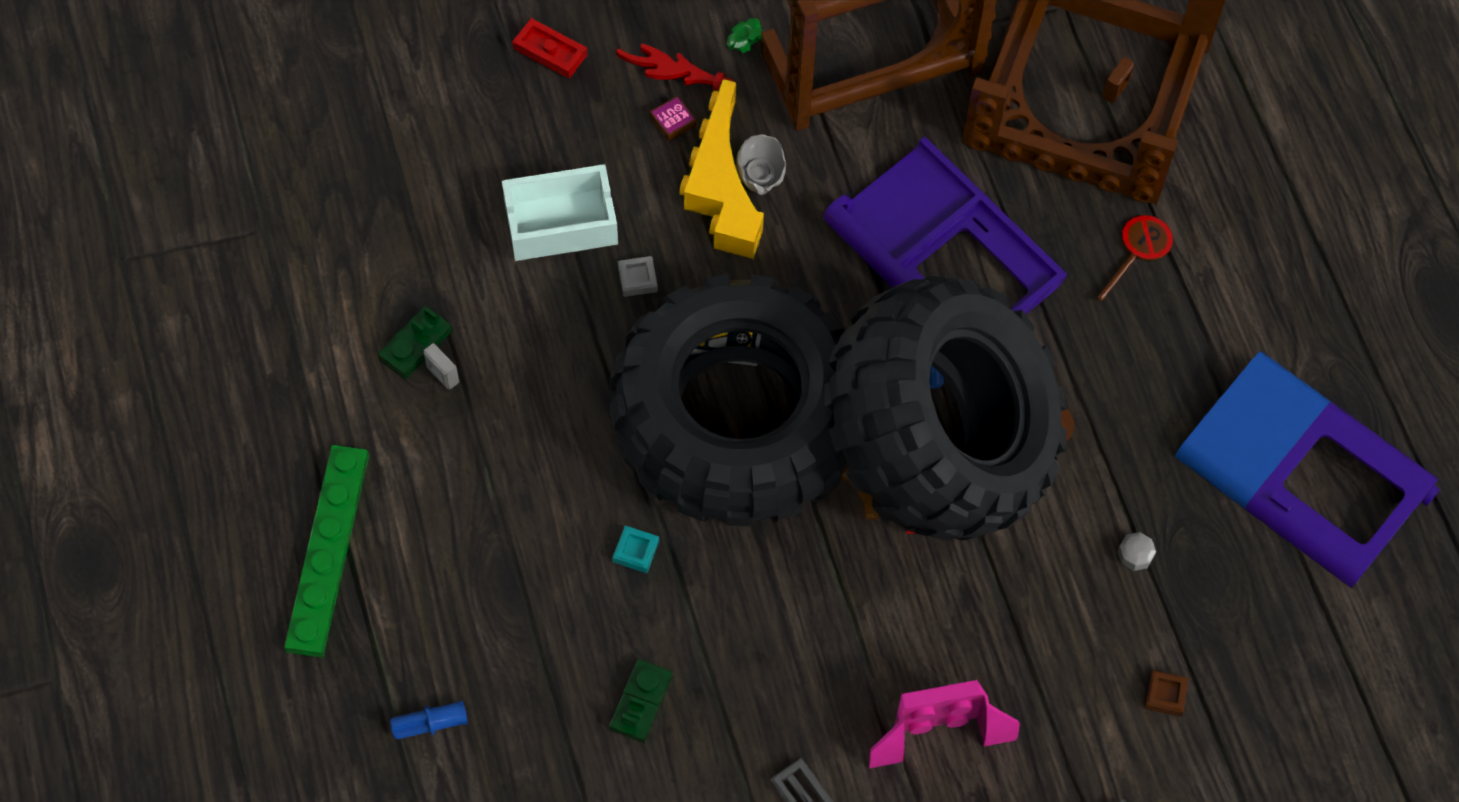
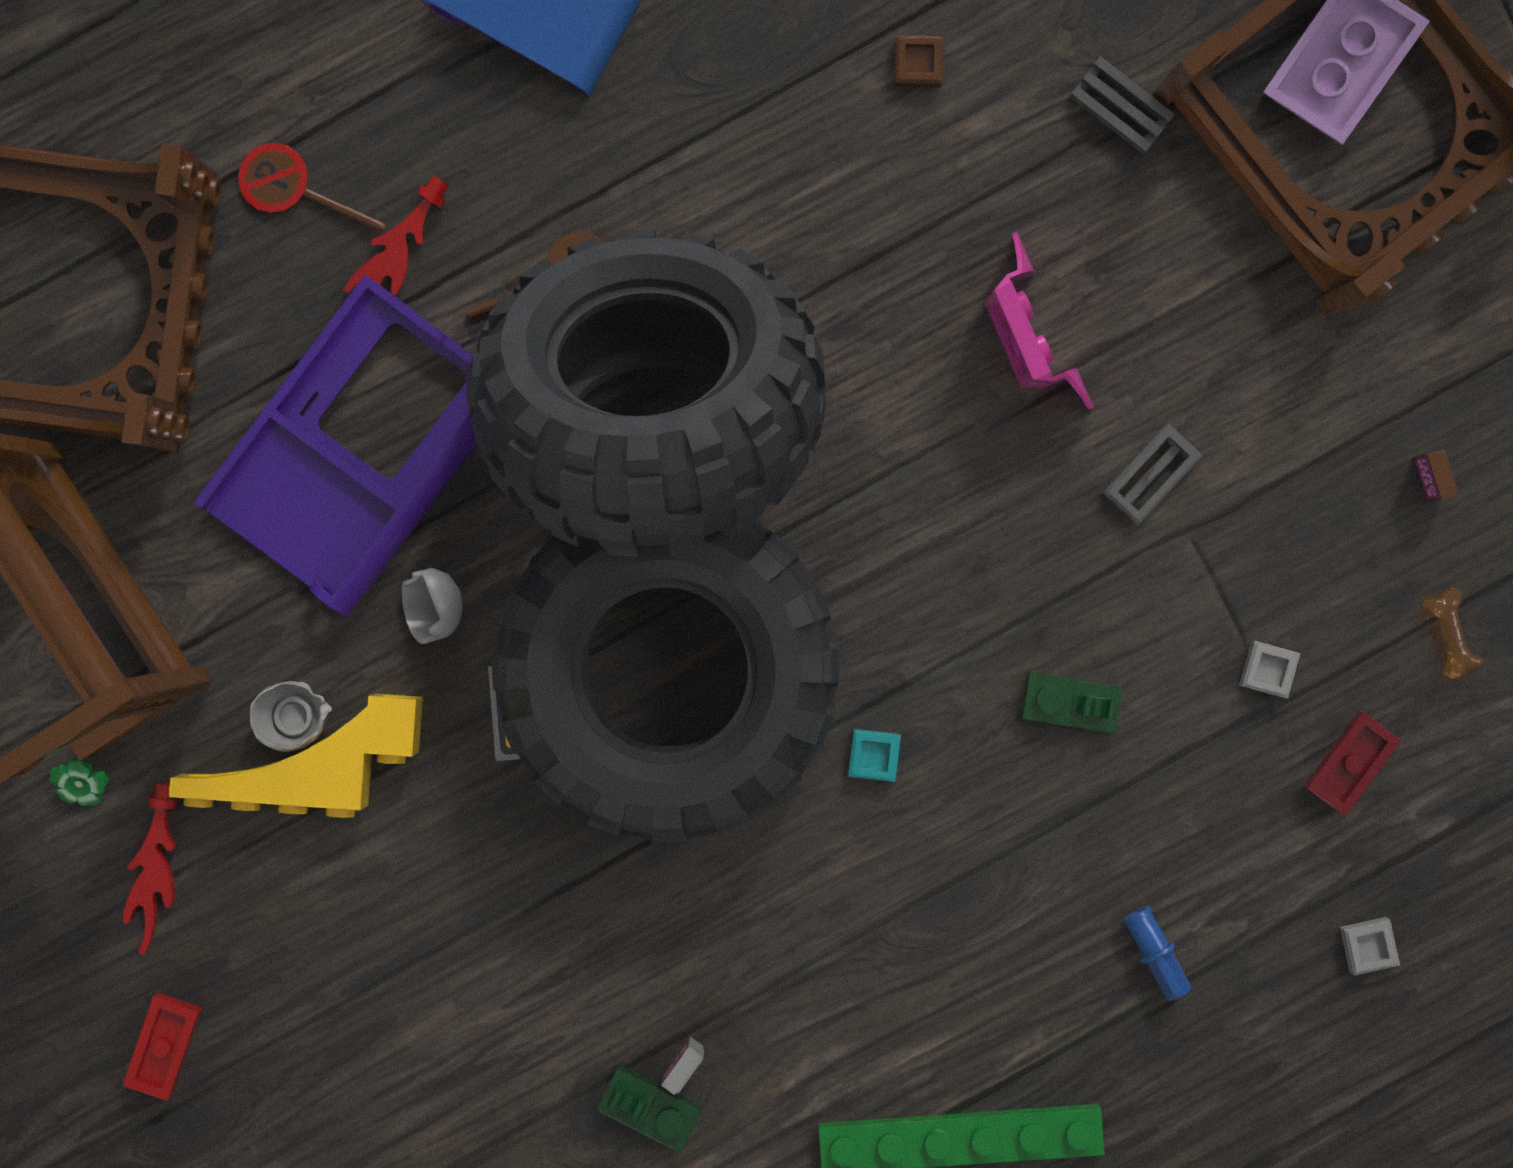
camera: 105 degrees left, 25 degrees up
light aqua piece [502,164,618,261] -> none
light grey tile [618,256,658,297] -> none
tile [649,96,696,142] -> none
reddish brown tile [1102,57,1134,103] -> none
light grey tile [1118,532,1156,571] -> none
none -> red piece [343,175,449,296]
none -> light grey hair [402,568,463,644]

